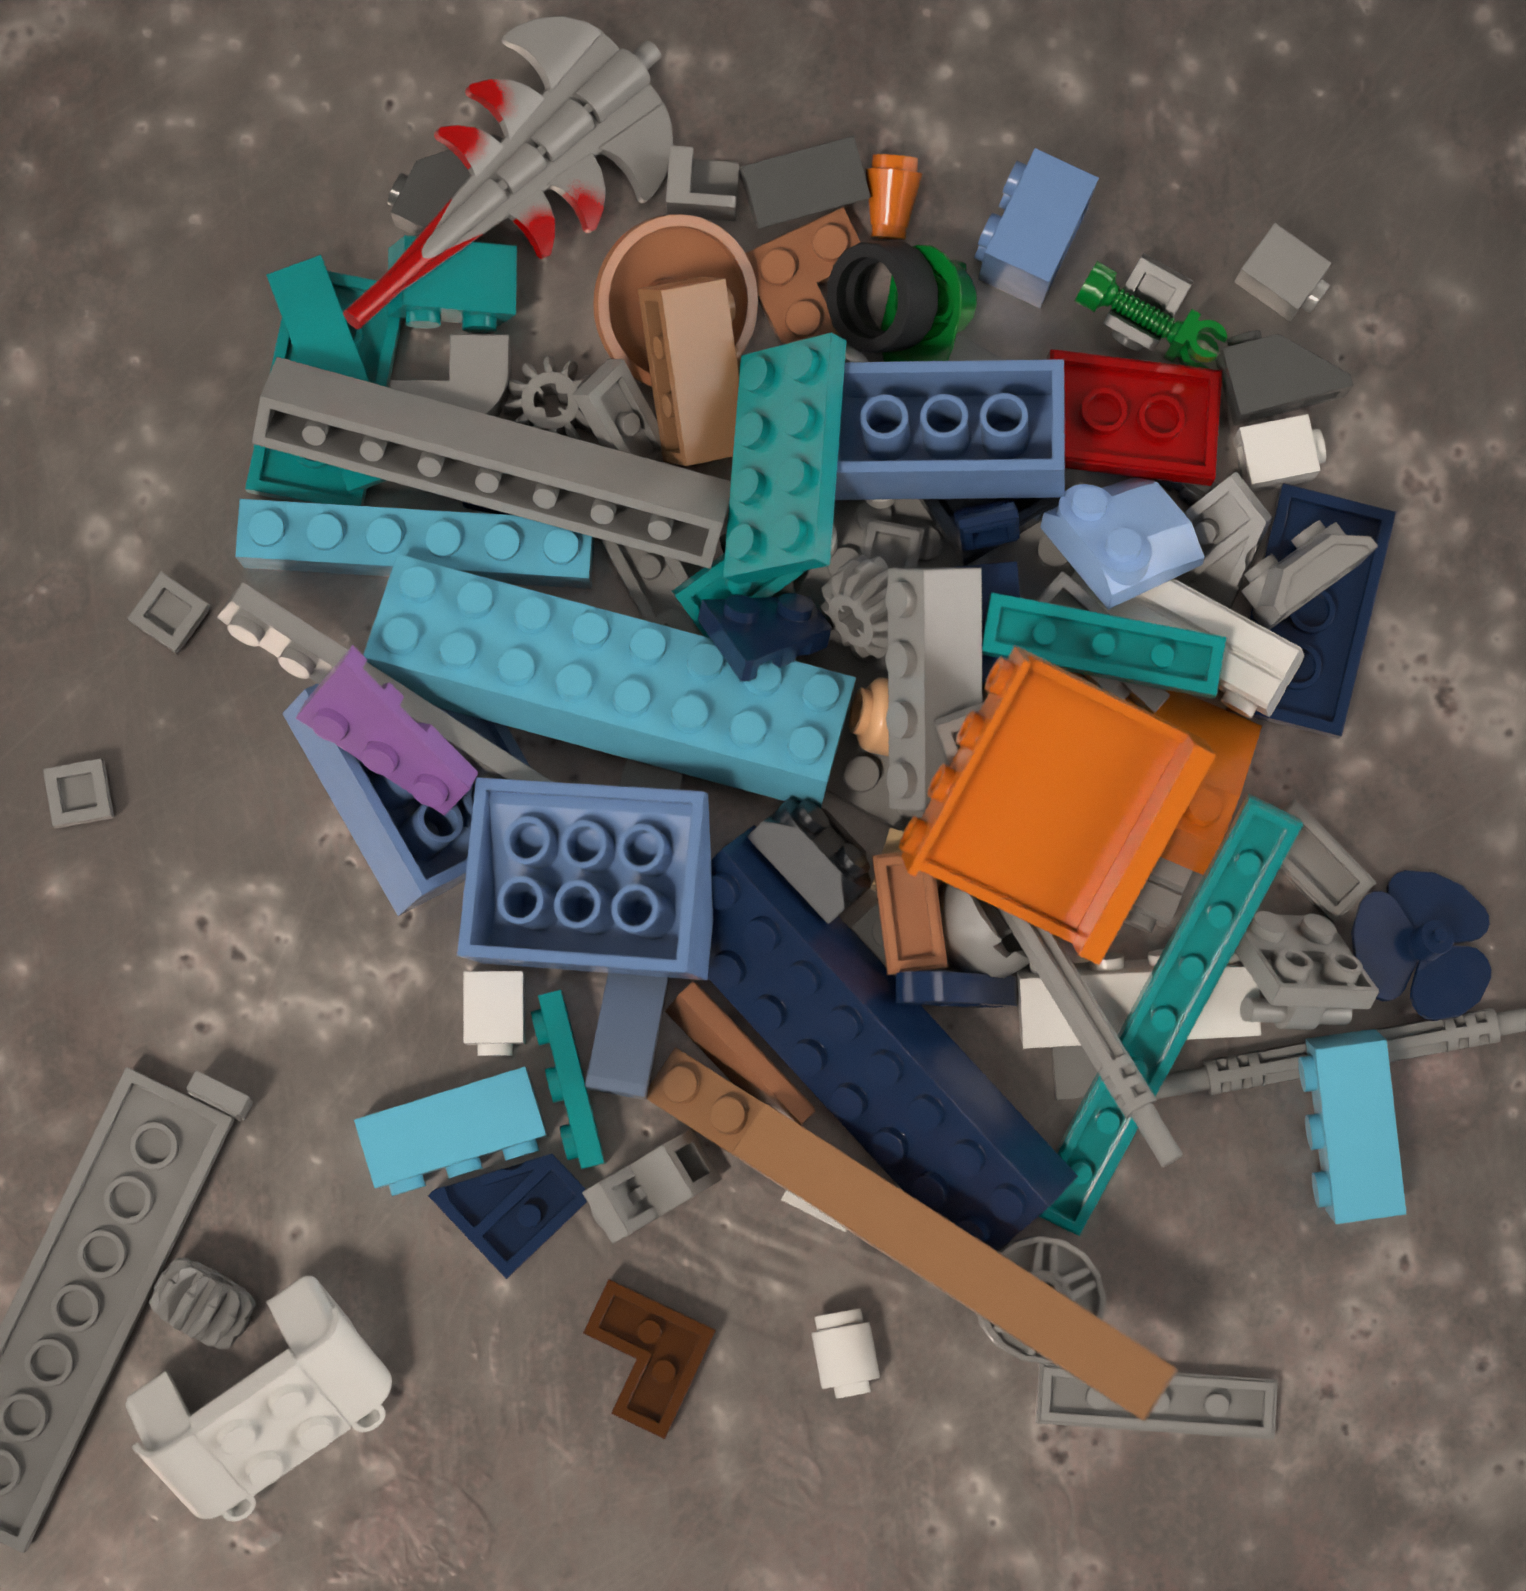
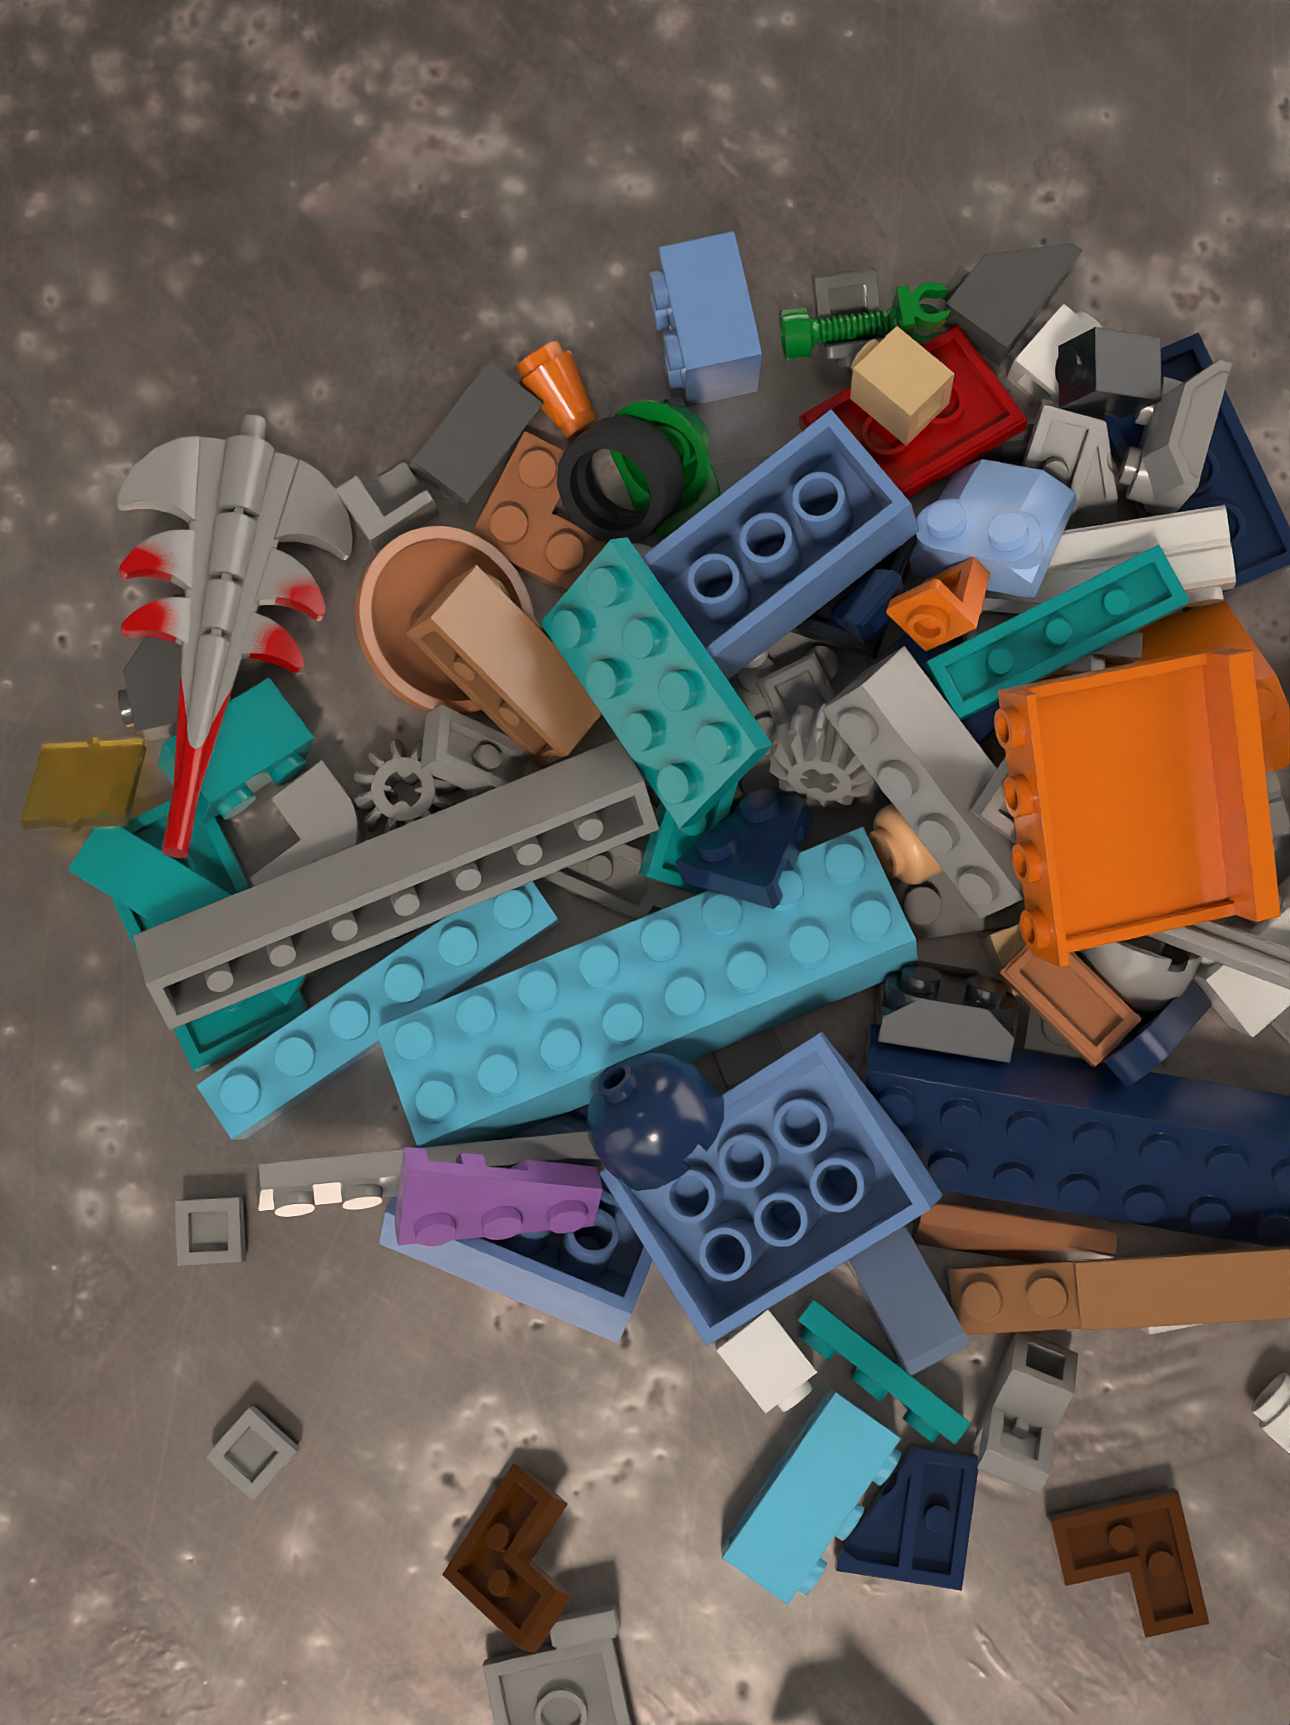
camera: 30 degrees left, 0 degrees up
light grey brick [1234,223,1332,322] -> none
none -> clear yellow piece [20,737,147,832]
none -> reddish brown plate [442,1463,572,1654]
none -> dark blue cylinder [586,1052,724,1191]
none -> tan brick [850,326,954,445]
none -> orange bracket [886,556,990,651]
none -> black brick [1055,327,1161,418]

